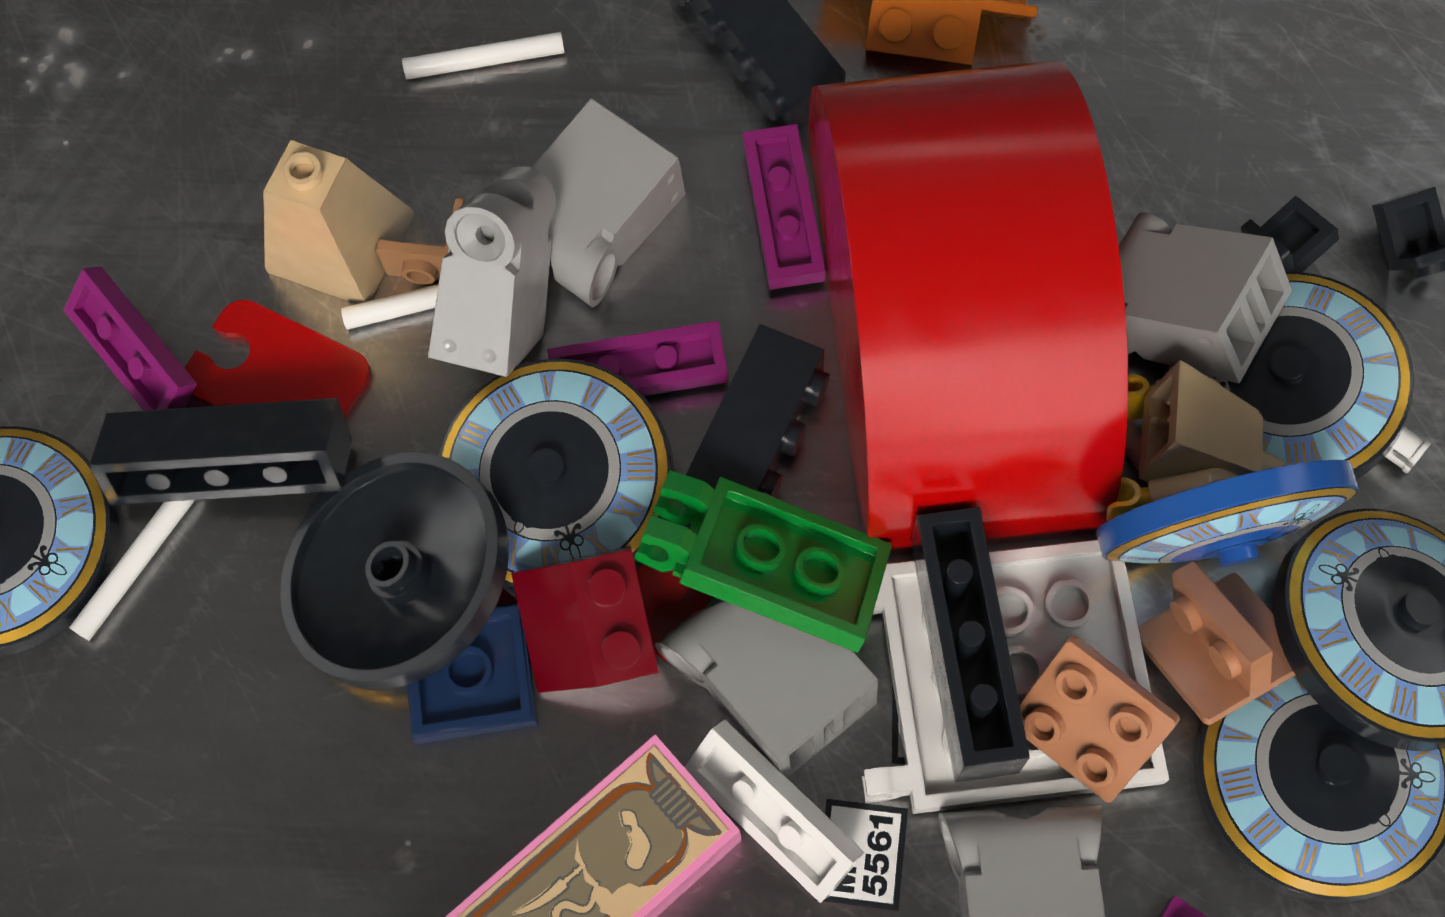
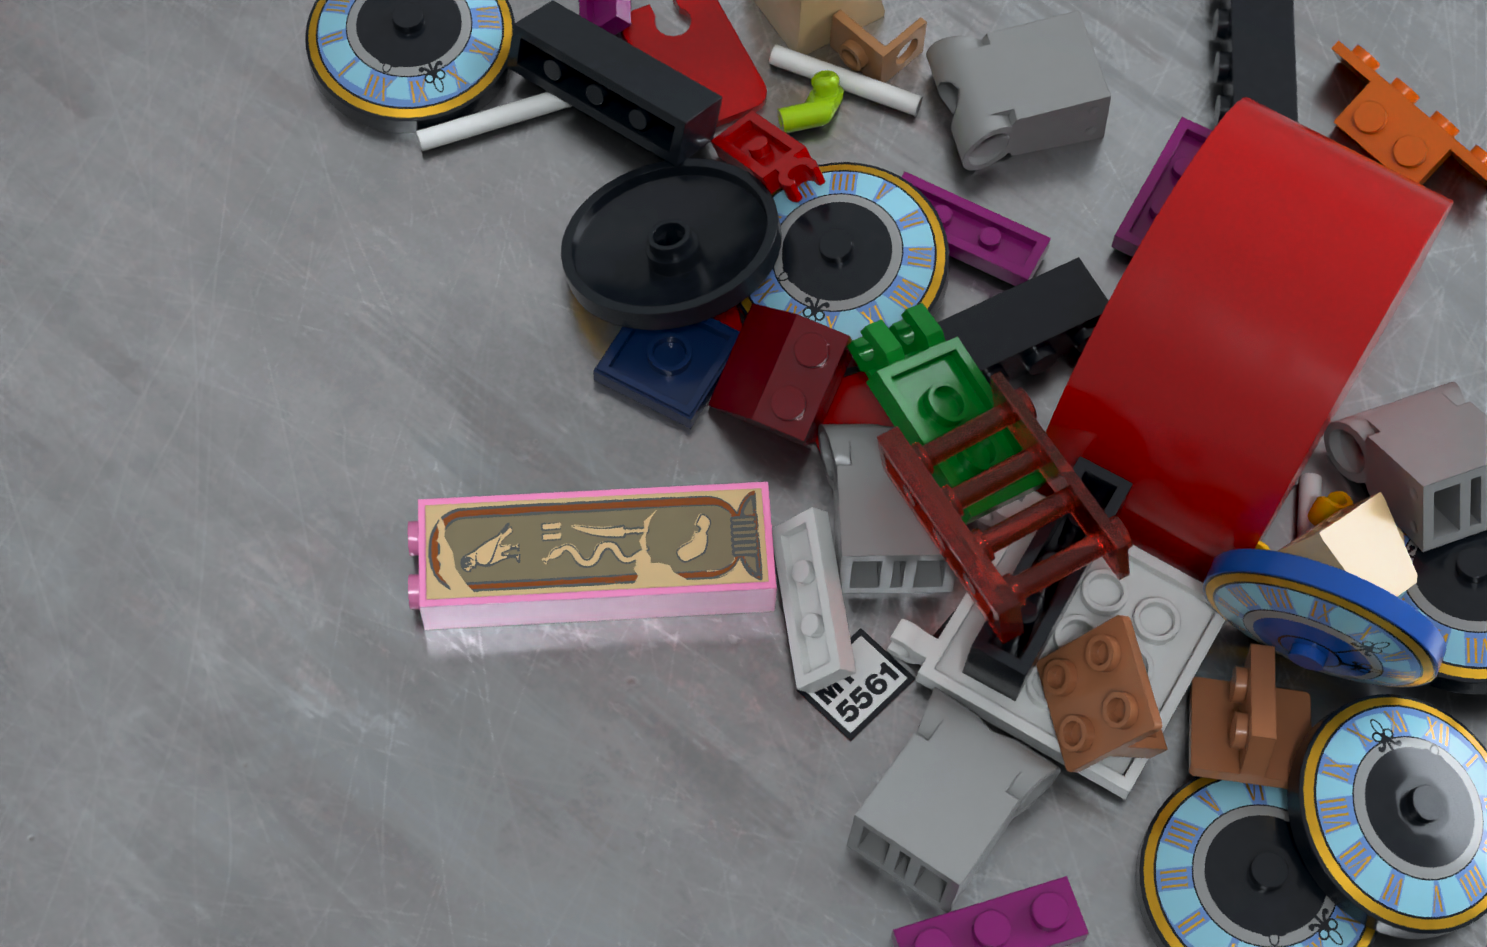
camera: 30 degrees right, 5 degrees down
light grey piece [428,166,556,377] -> none
none -> red plate [711,110,825,202]
none -> lime arm [777,70,844,134]
none -> clear red fence [877,371,1133,644]

